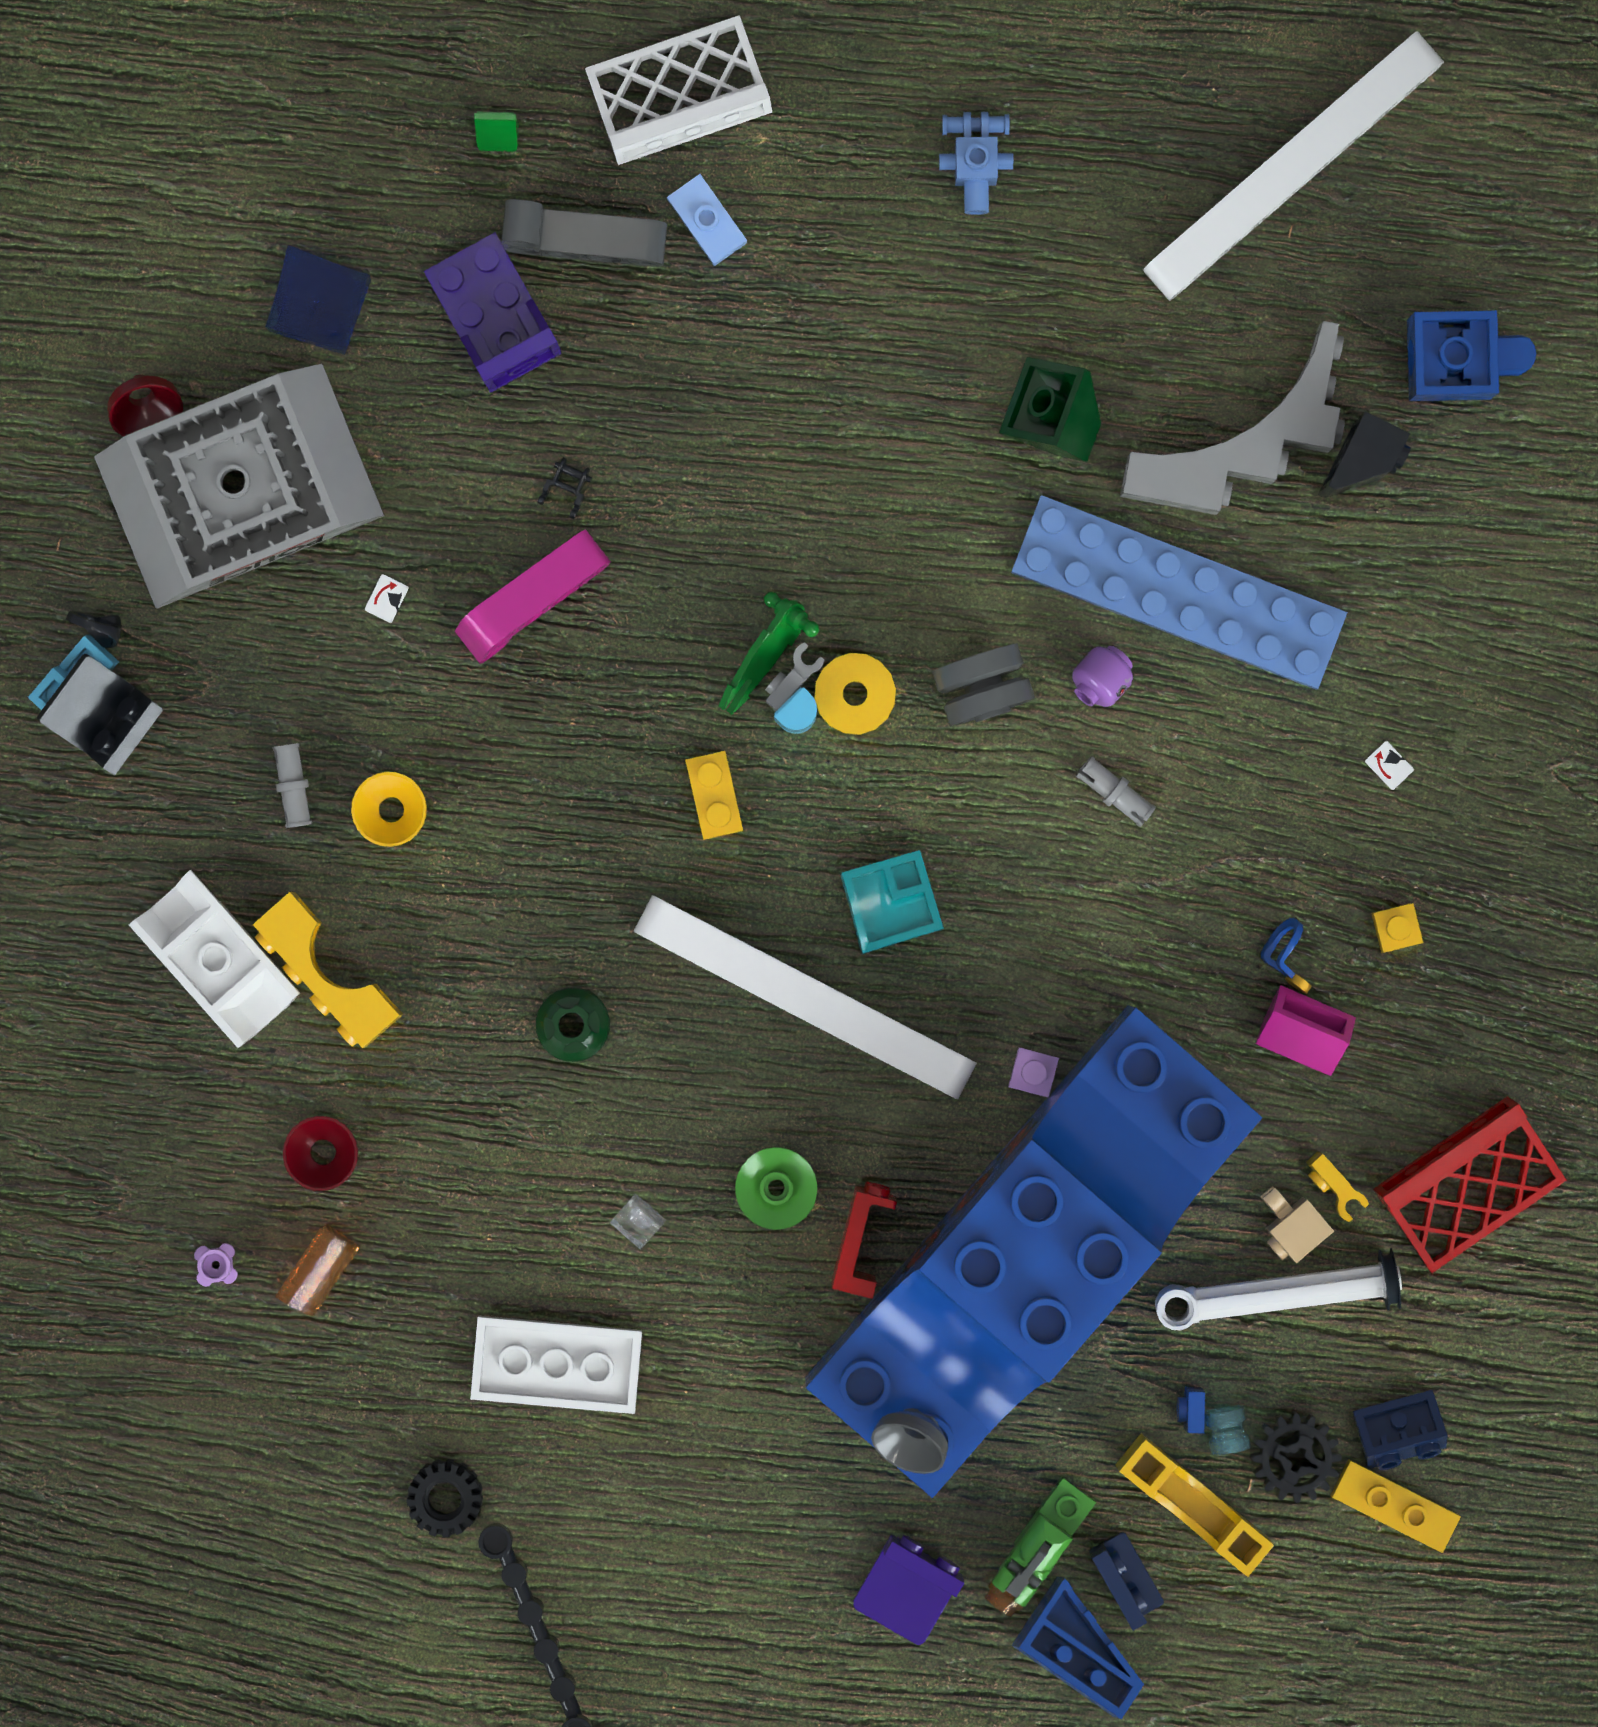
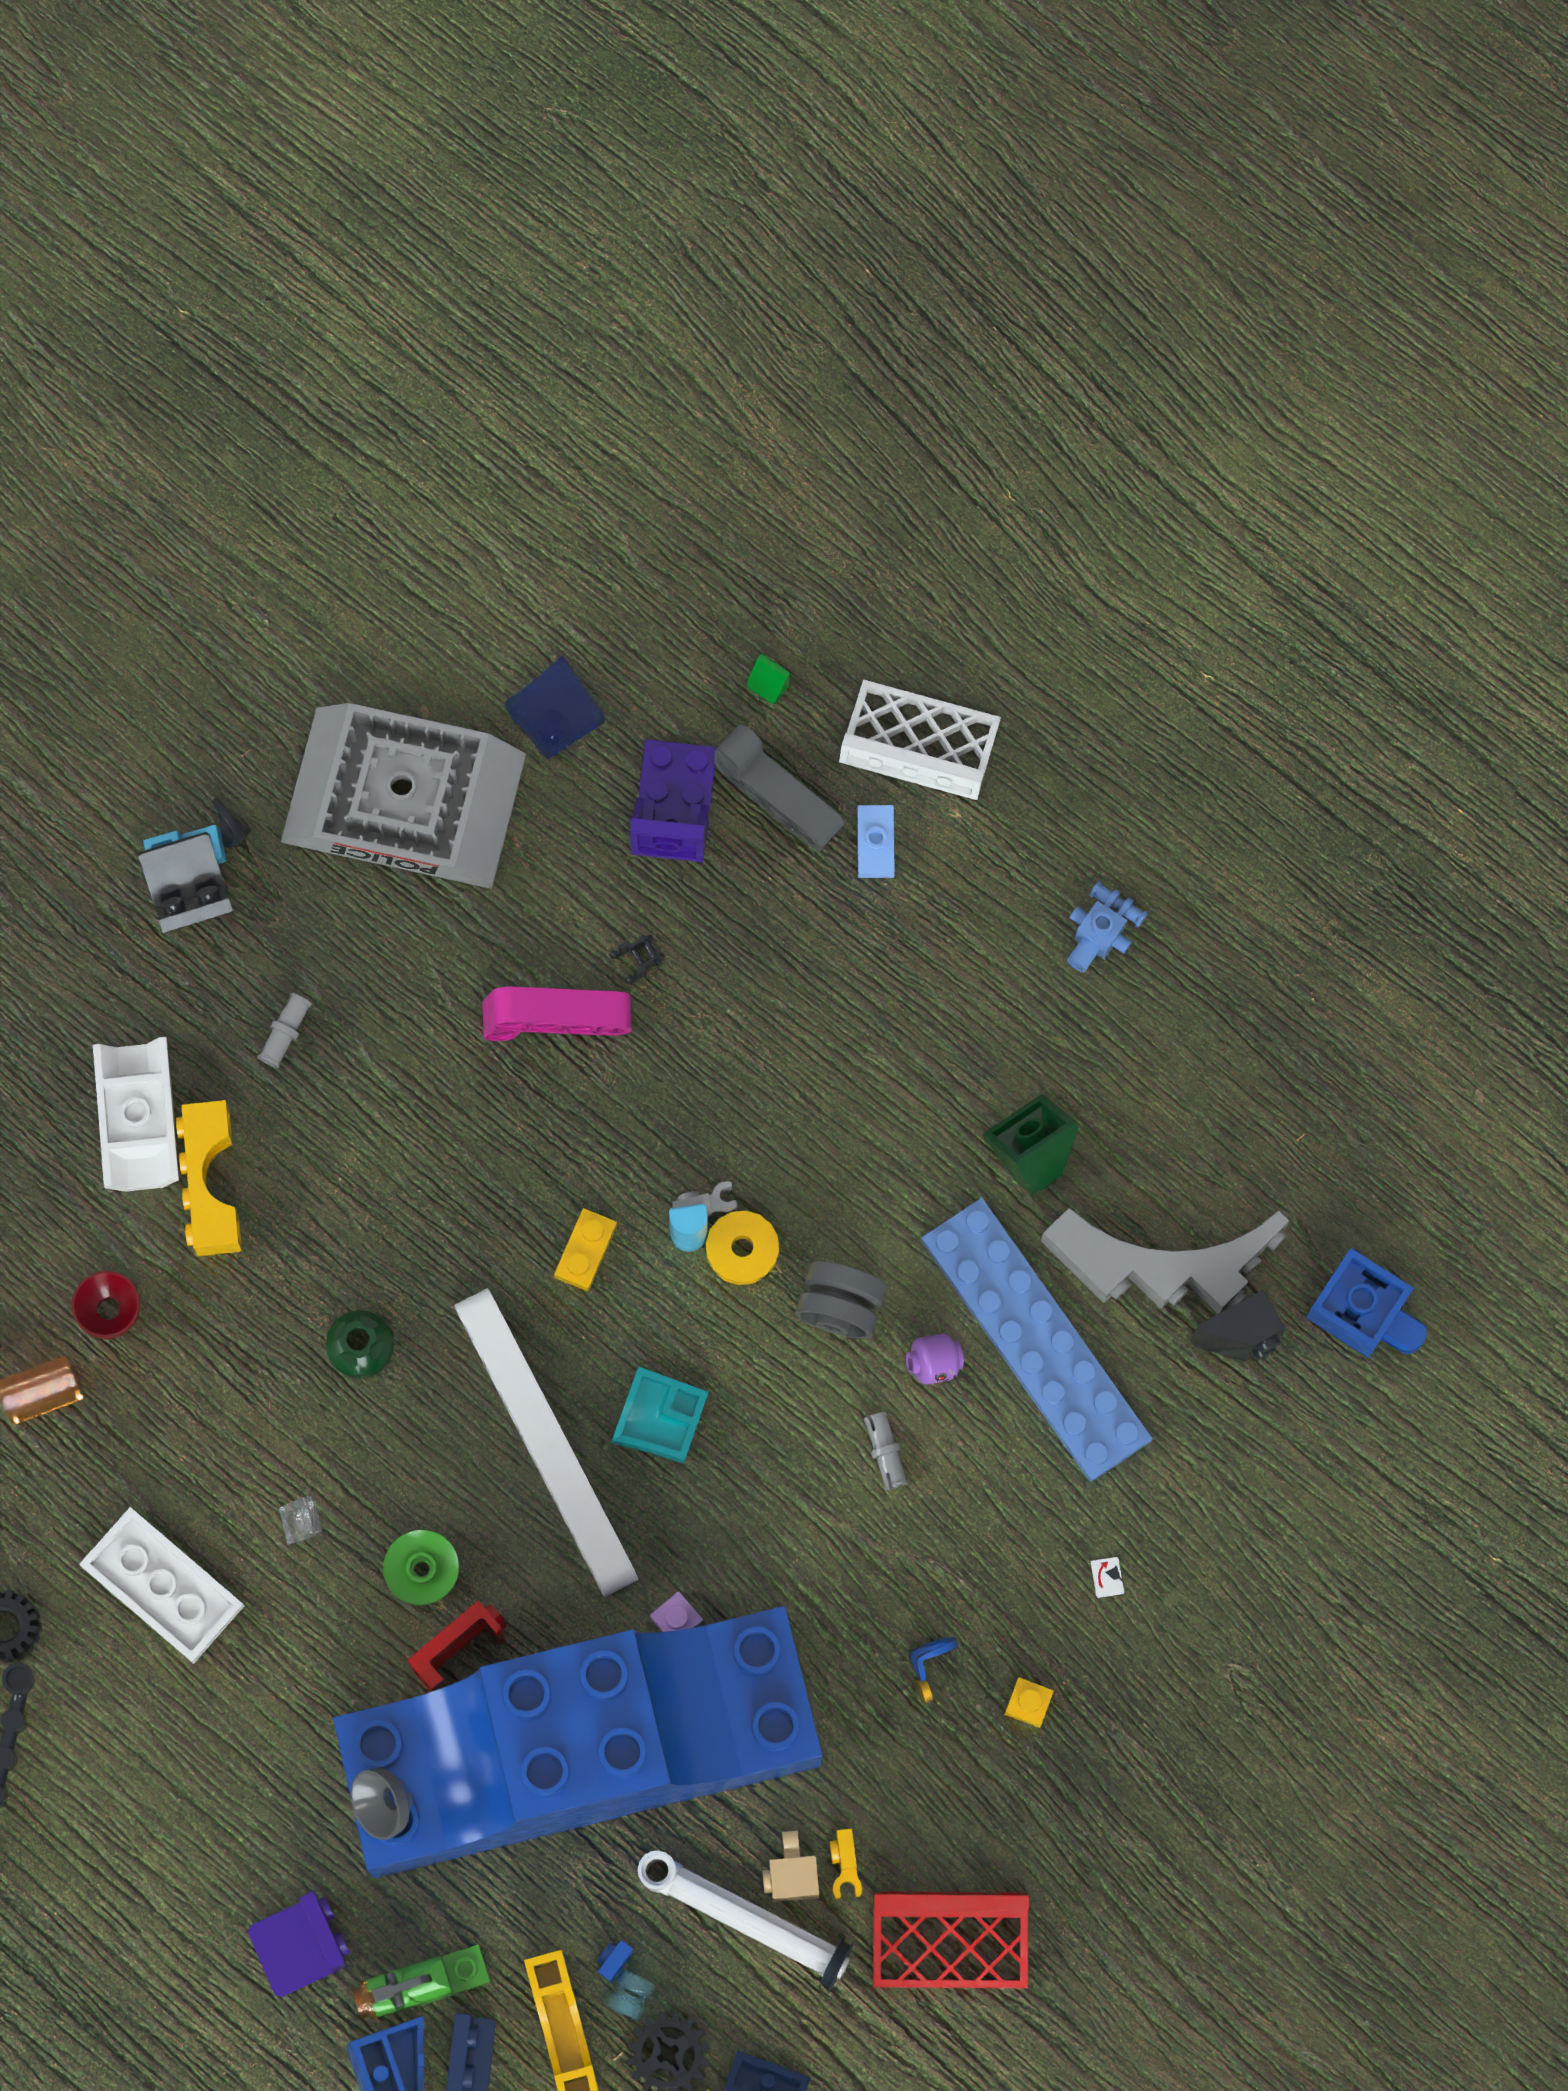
camera: 30 degrees right, 15 degrees down
dark red piece [107,374,183,437] -> none
yellow piece [351,772,427,847] -> none
white sticker [365,574,409,623] -> none
green piece [718,592,819,715] -> none
white beam [1143,31,1444,301] -> none
dark pink brick [1255,985,1356,1076] -> none

